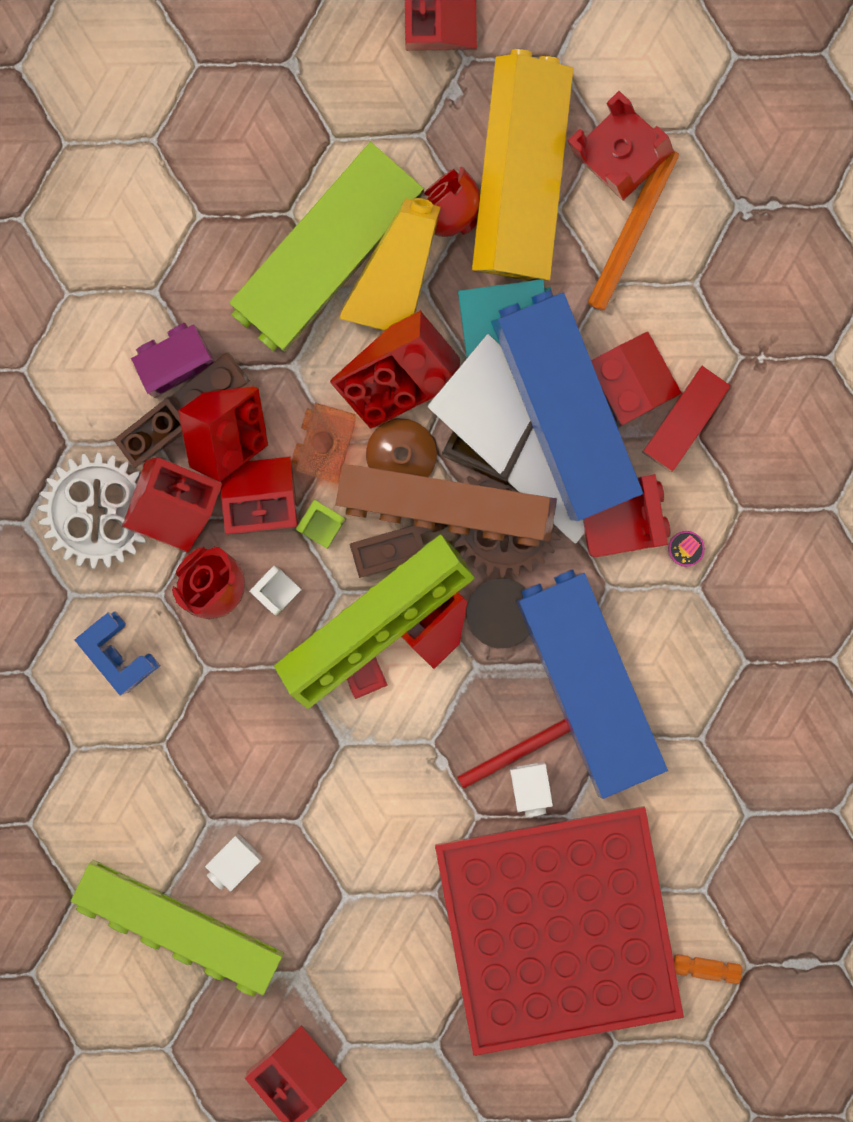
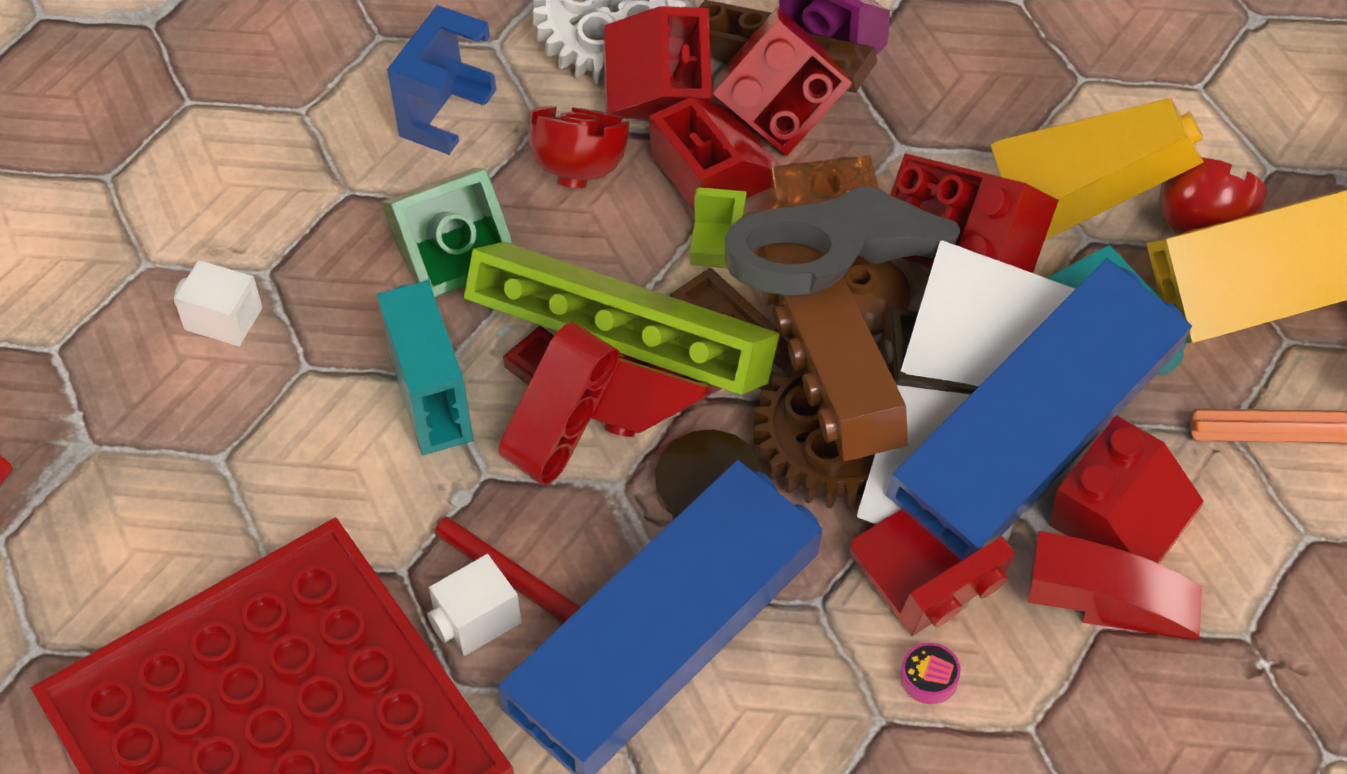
camera: 70 degrees right, 35 degrees down
lime brick [70,859,284,997] -> none
lime brick [229,141,424,353] -> none
white panel [249,565,302,616] -> none
none -> teal brick [376,280,474,456]
none -> slope [381,168,513,297]
none -> red beam [498,321,620,486]
none -> dark grey animal [725,187,960,296]

